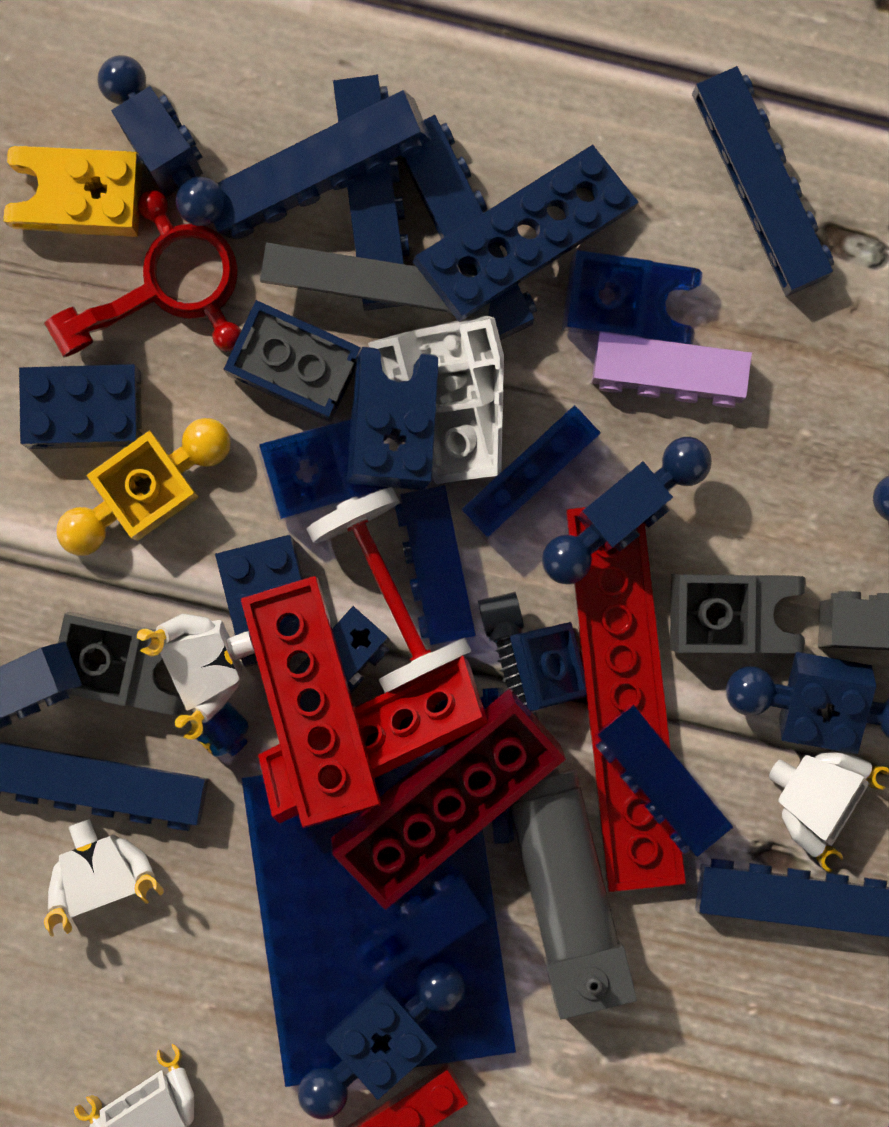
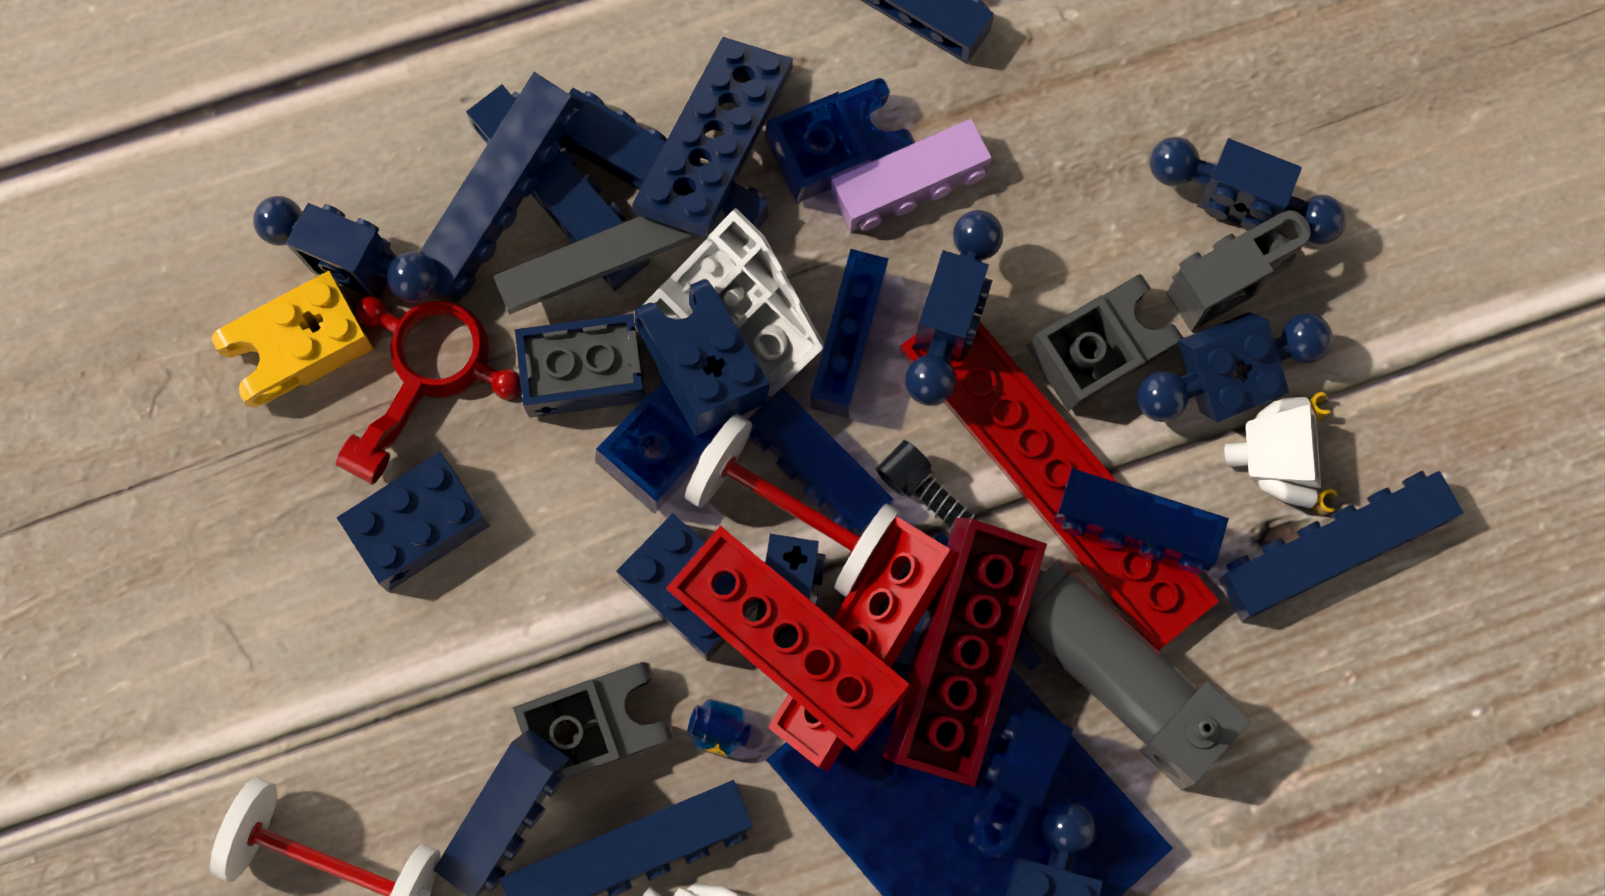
camera: 30 degrees left, 10 degrees down
yellow brick [56,418,231,556] -> none
white torso [137,614,255,740] -> none
dark blue tile [510,622,587,711] -> none

